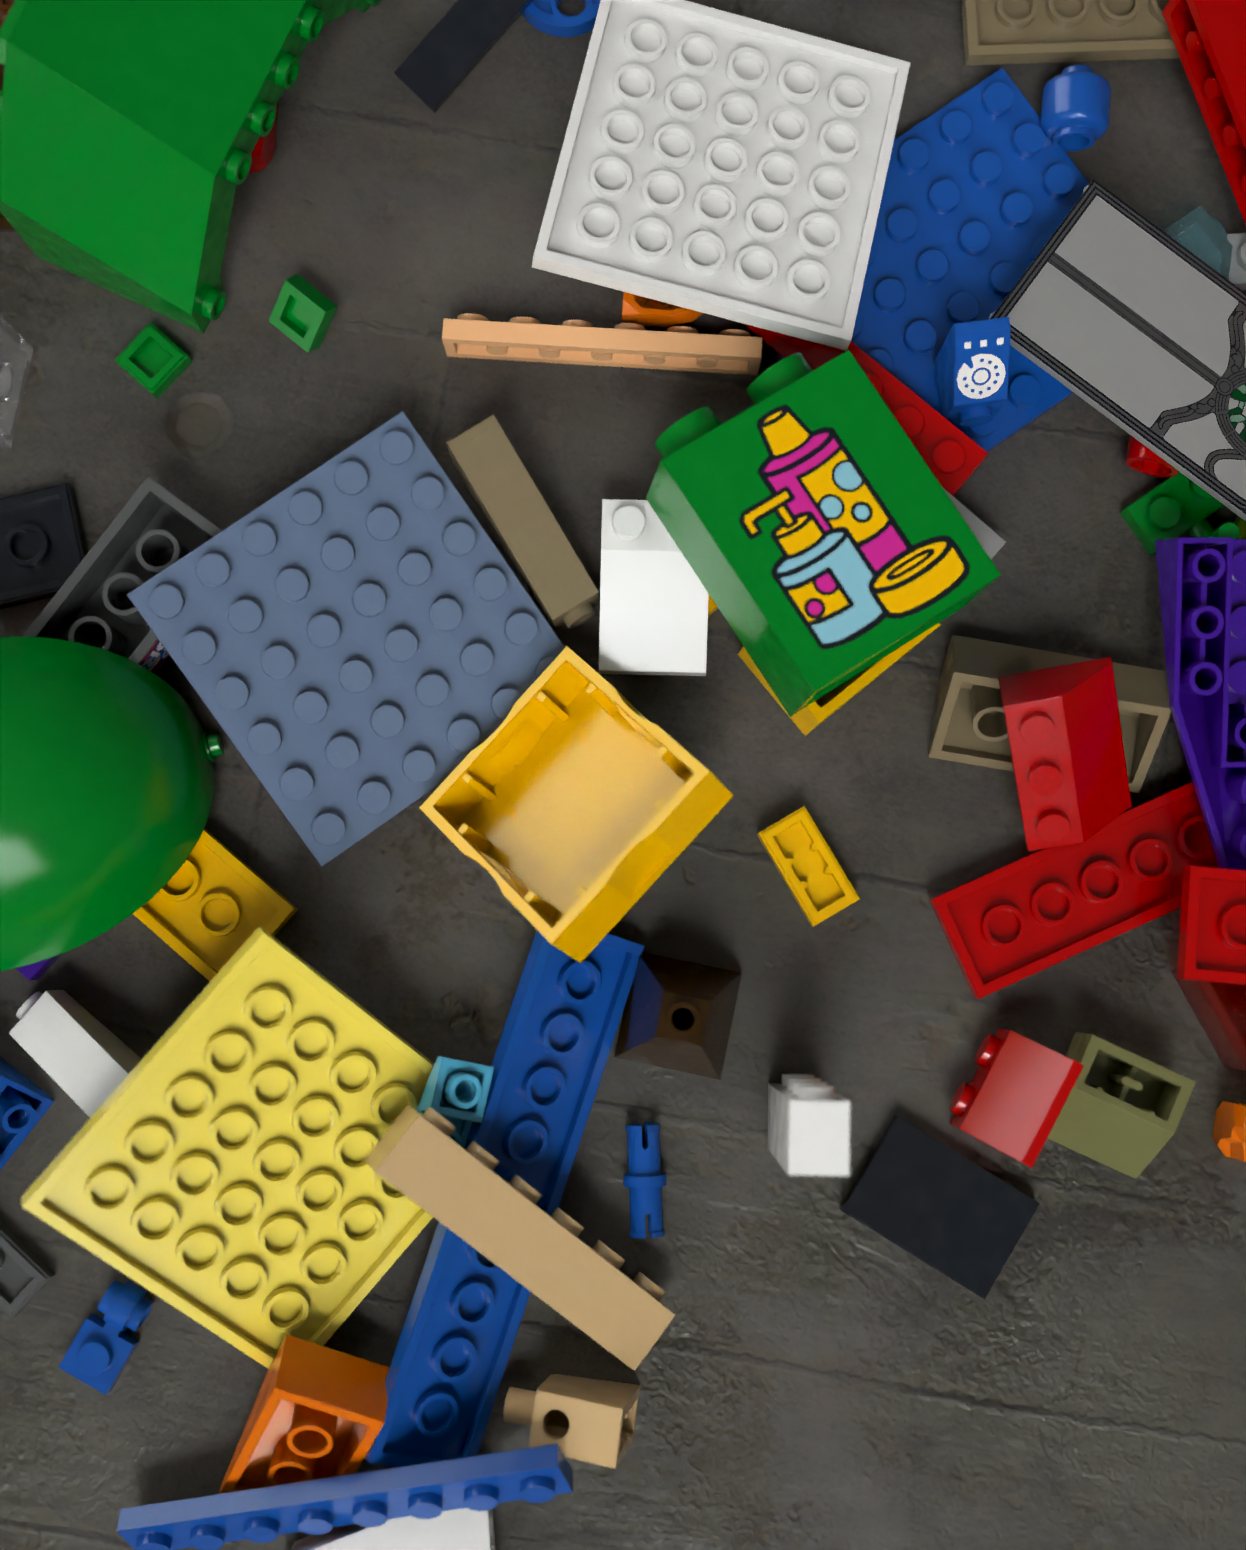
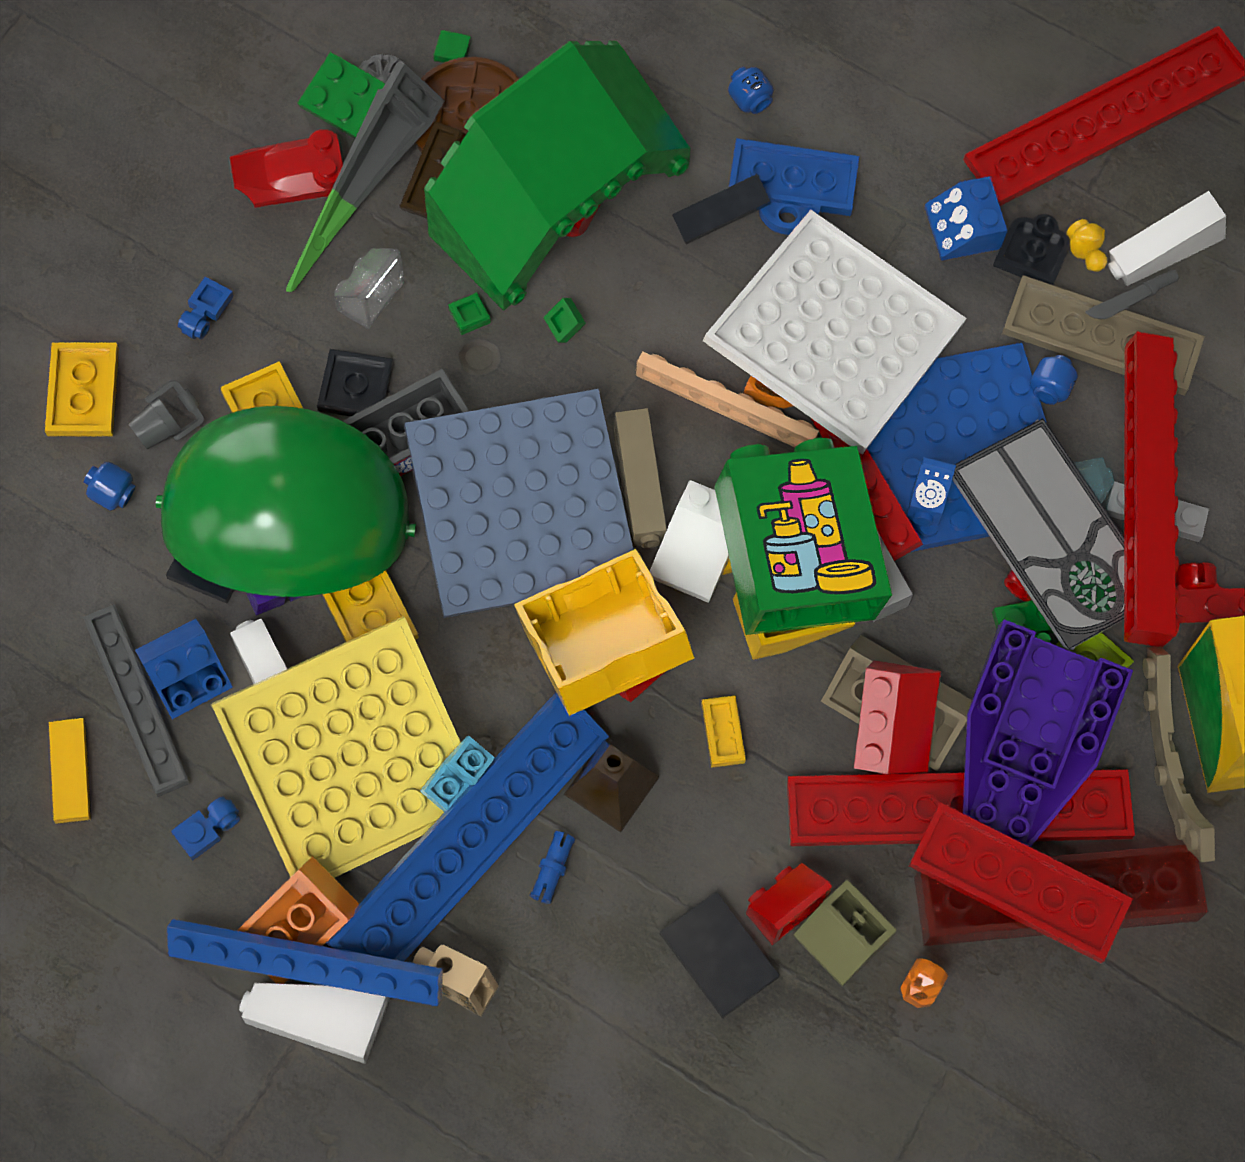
camera: 20 degrees right, 15 degrees down
tan brick [365,1104,675,1371] -> none
white brick [768,1074,850,1176] -> none

